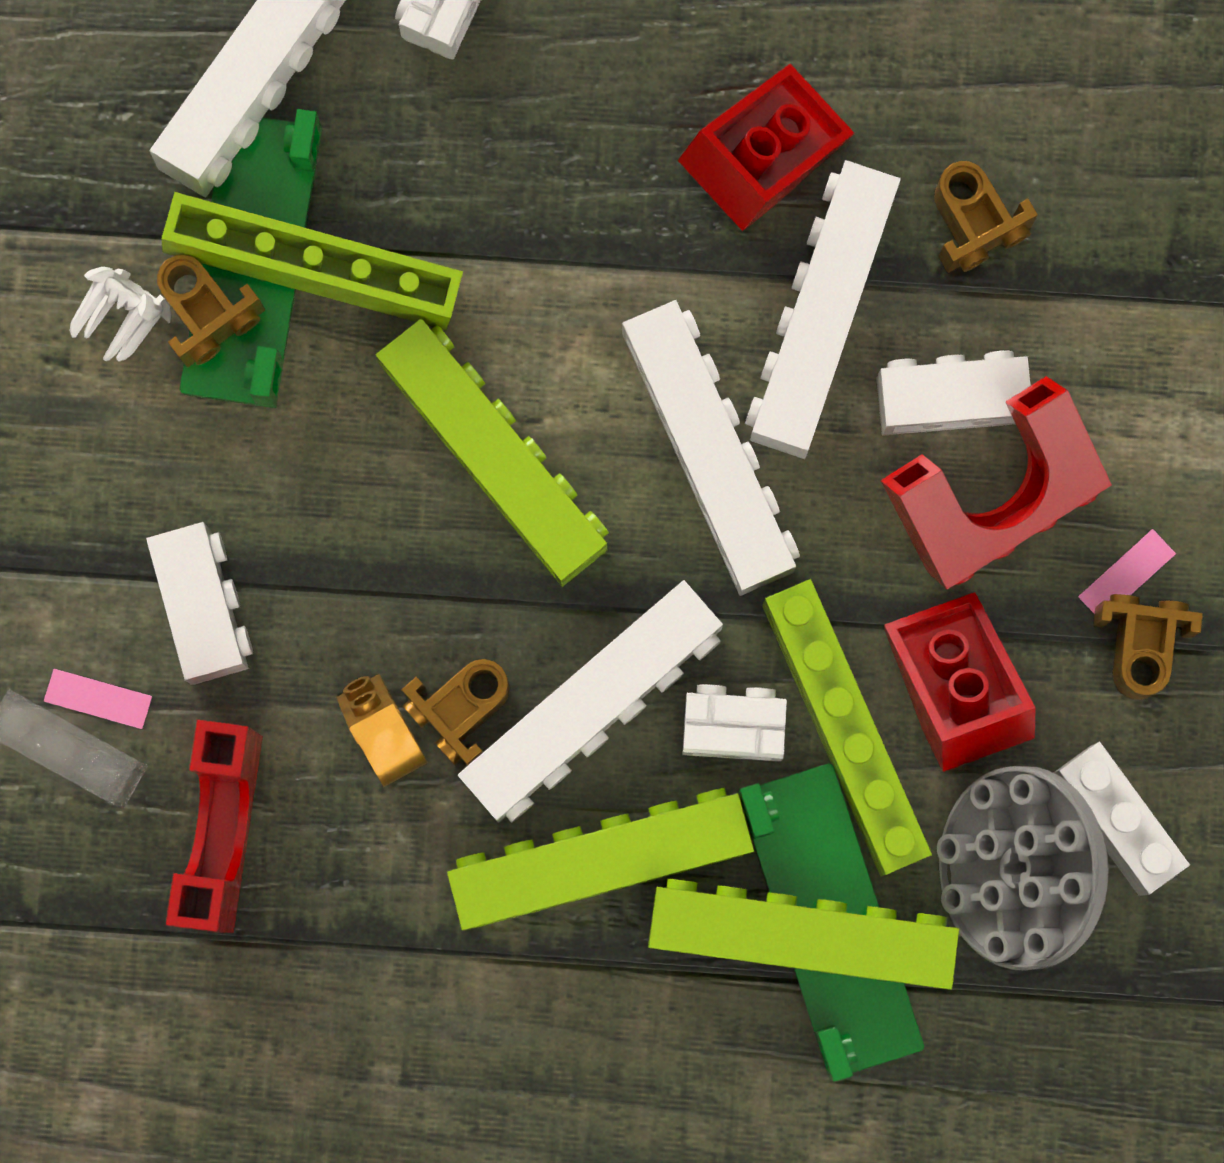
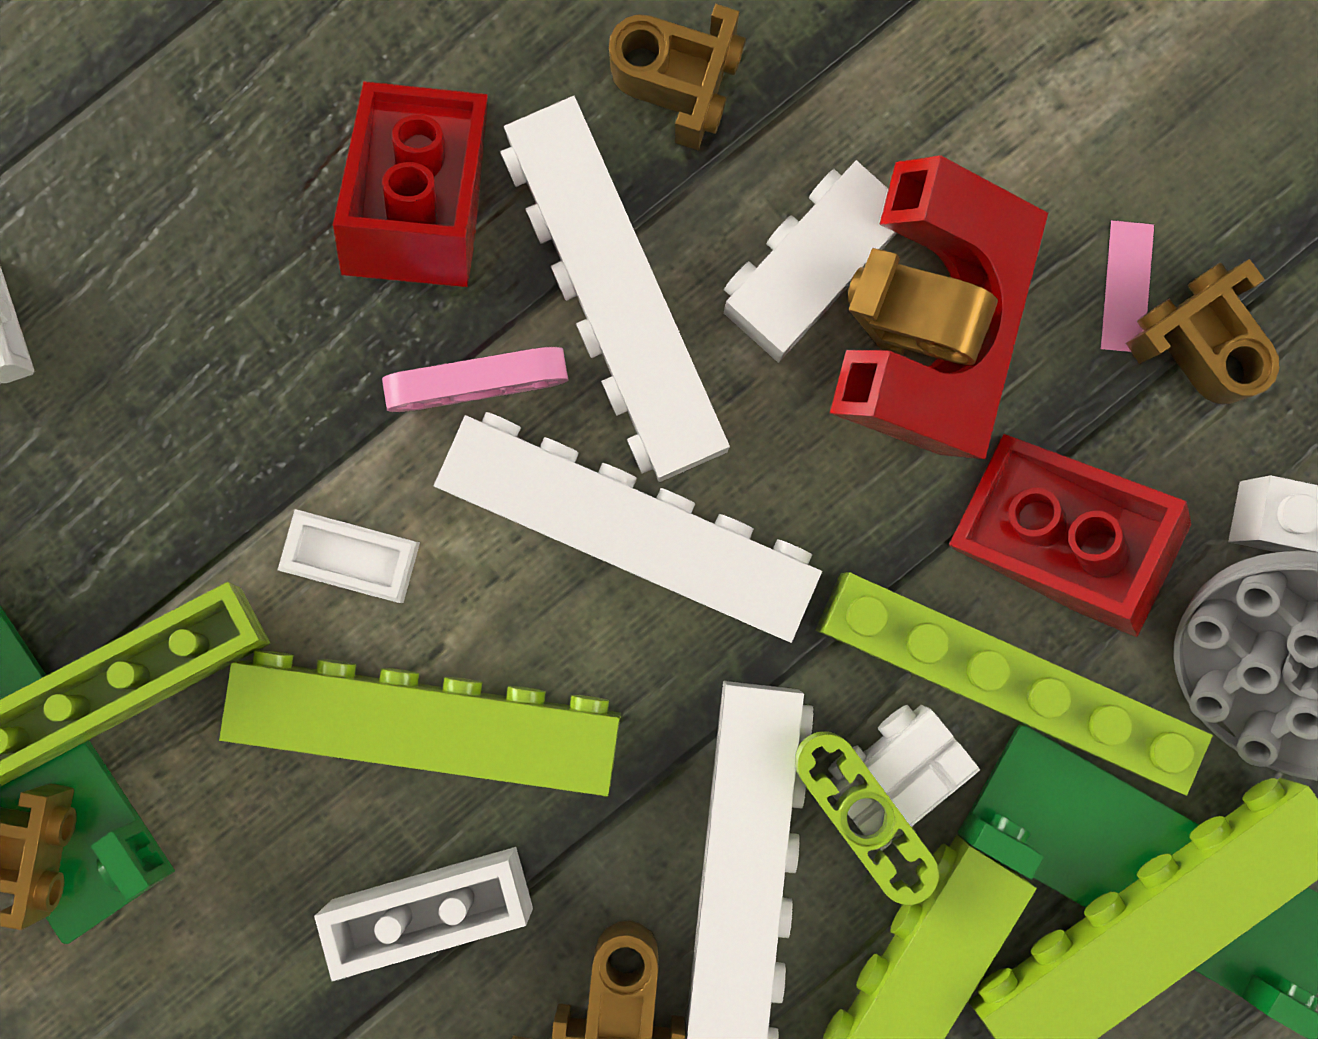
camera: 40 degrees left, 5 degrees up
none -> white tile [278,509,420,603]
none -> white brick [314,847,533,981]
none -> bright pink beam [382,347,568,412]
none -> lime beam [795,731,939,905]
none -> pearl gold pin [848,248,998,365]

